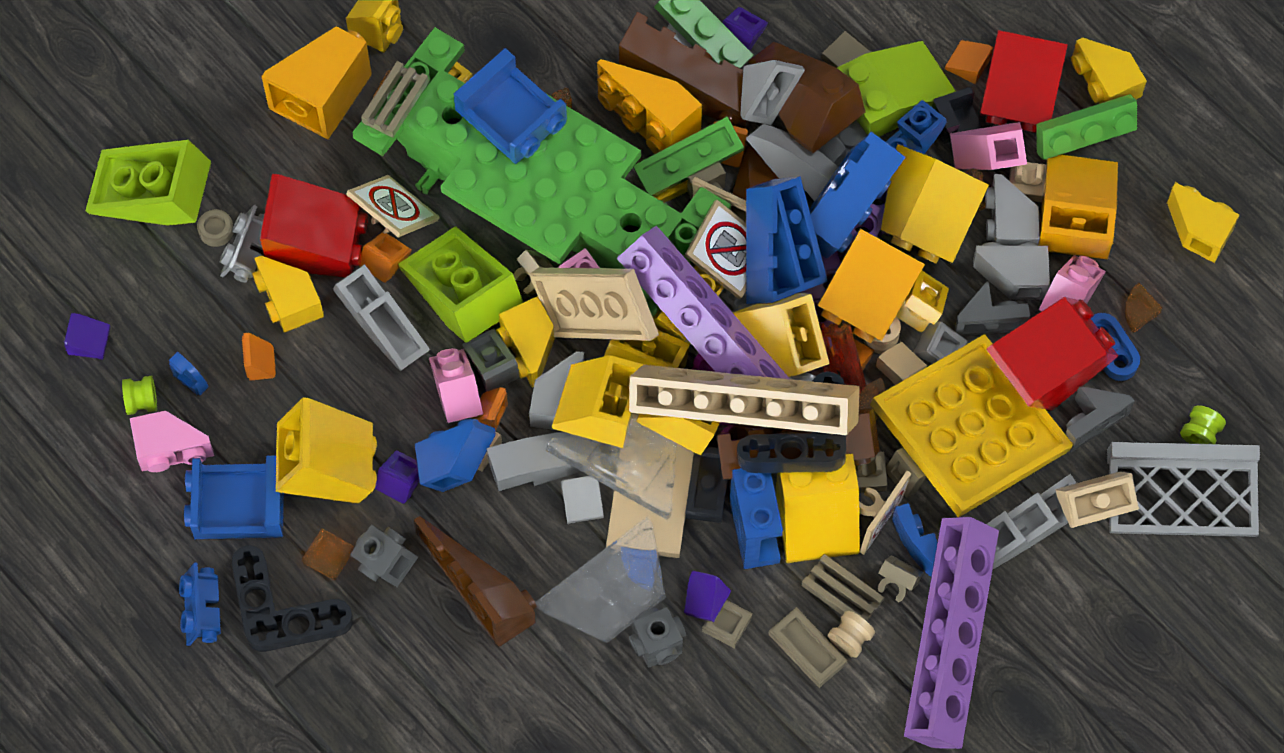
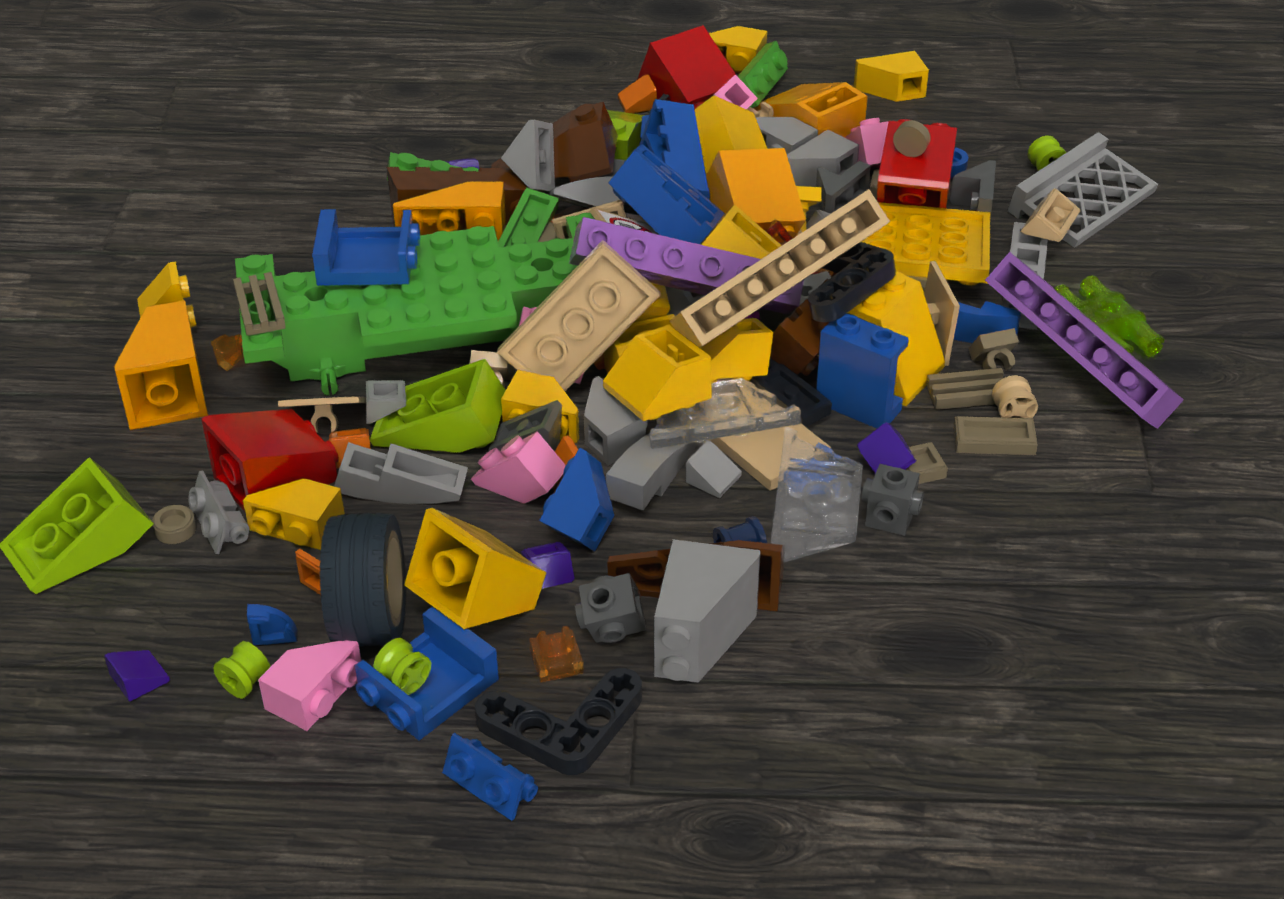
camera: 45 degrees left, 25 degrees down
none -> black wheel [320,513,406,647]
none -> light grey slope [366,380,406,424]
none -> lime wheel [373,638,431,695]
none -> light grey slope [654,539,760,683]
none -> dark blue bush [713,516,767,543]
none -> dark tan tile [893,120,931,157]
none -> clear neon green pin [1054,275,1164,357]

